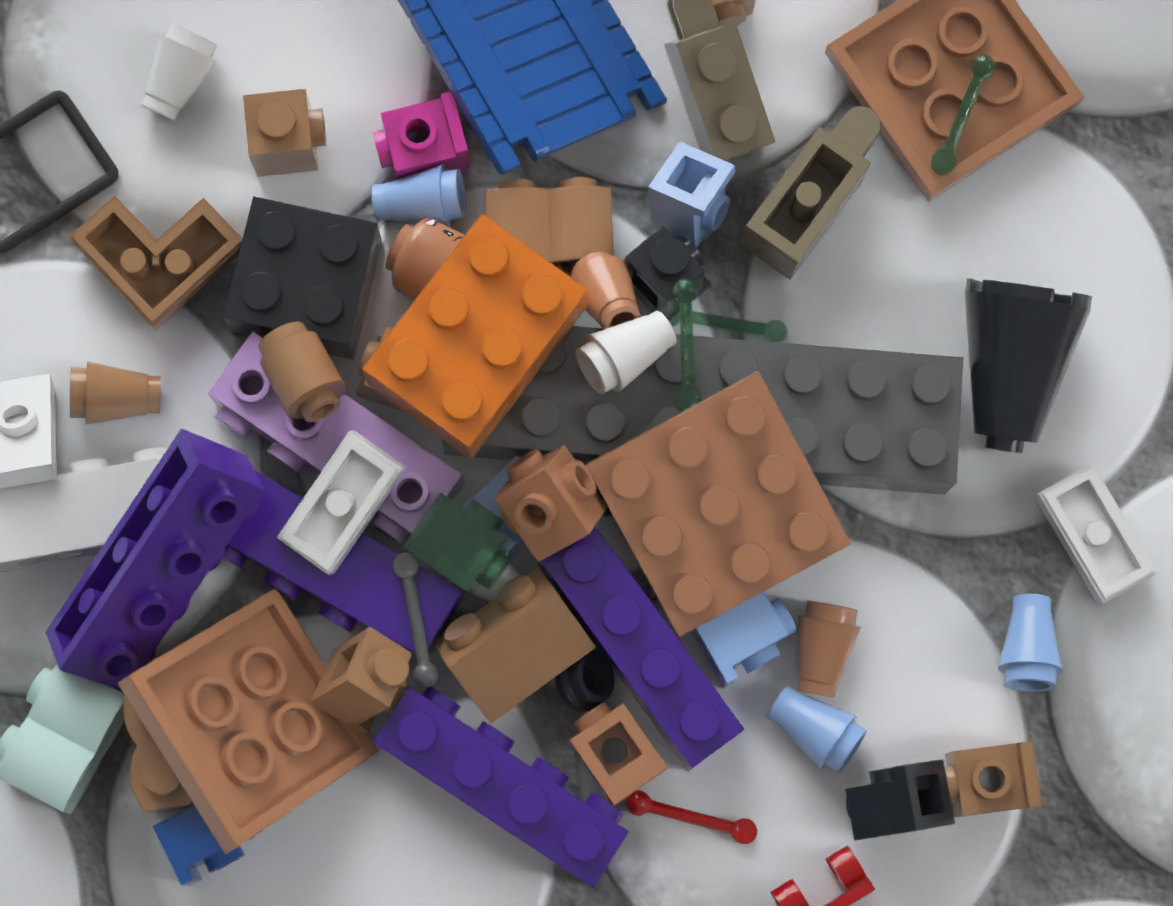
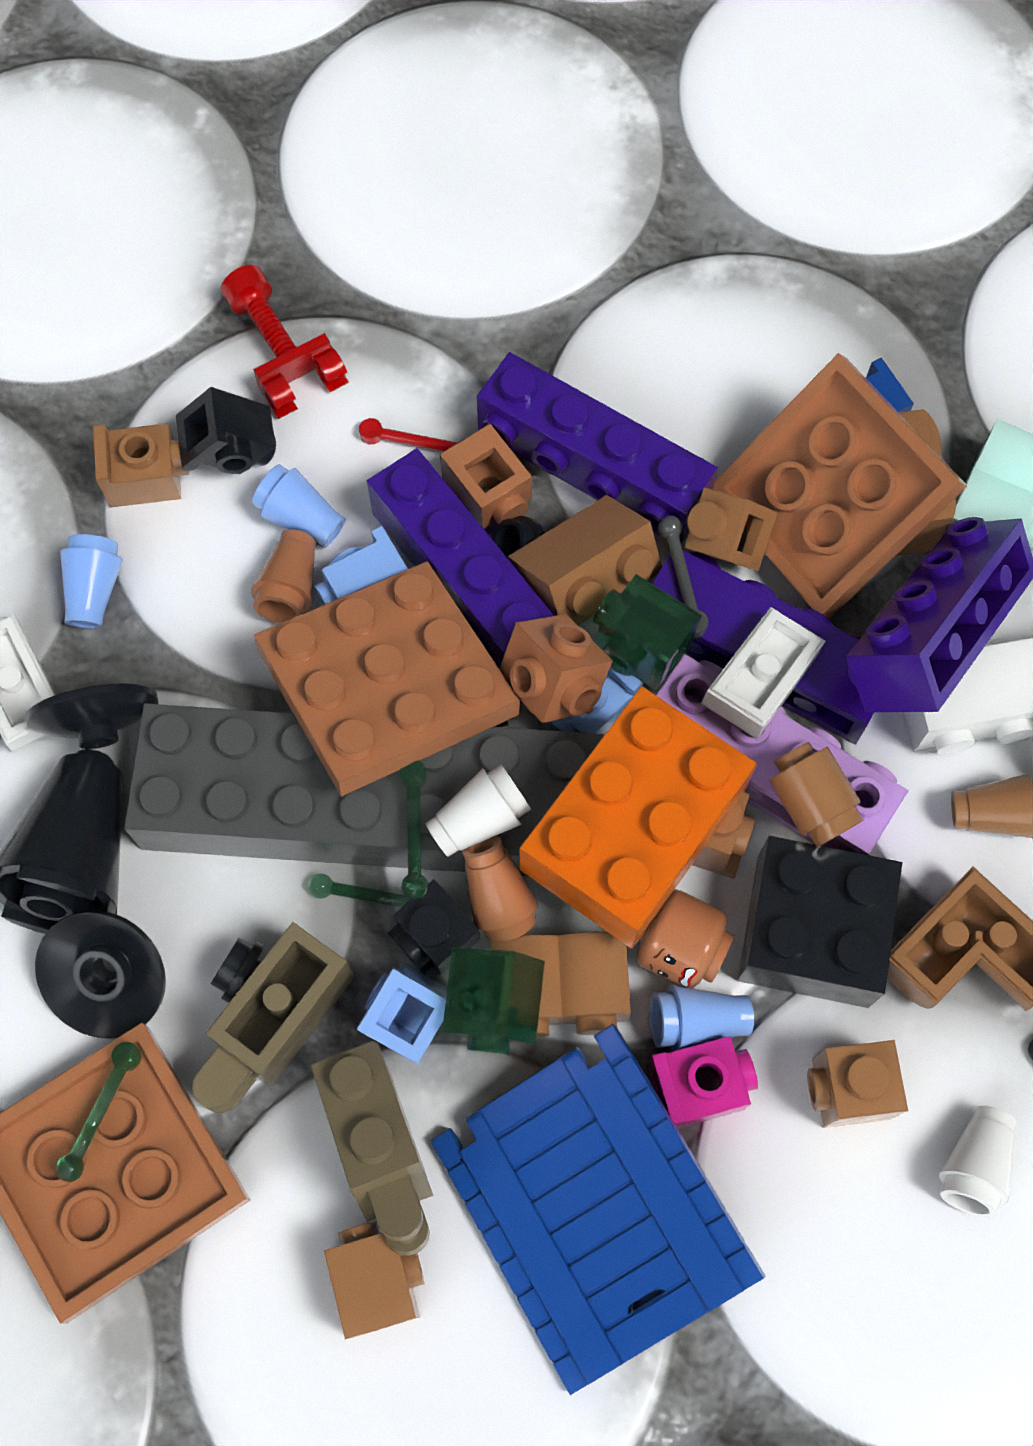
camera: 175 degrees left, 10 degrees down
none -> black dish [25,683,159,749]
none -> black dish [35,910,166,1039]
none -> black plate [210,938,265,1003]
none -> clear green brick [442,947,545,1055]

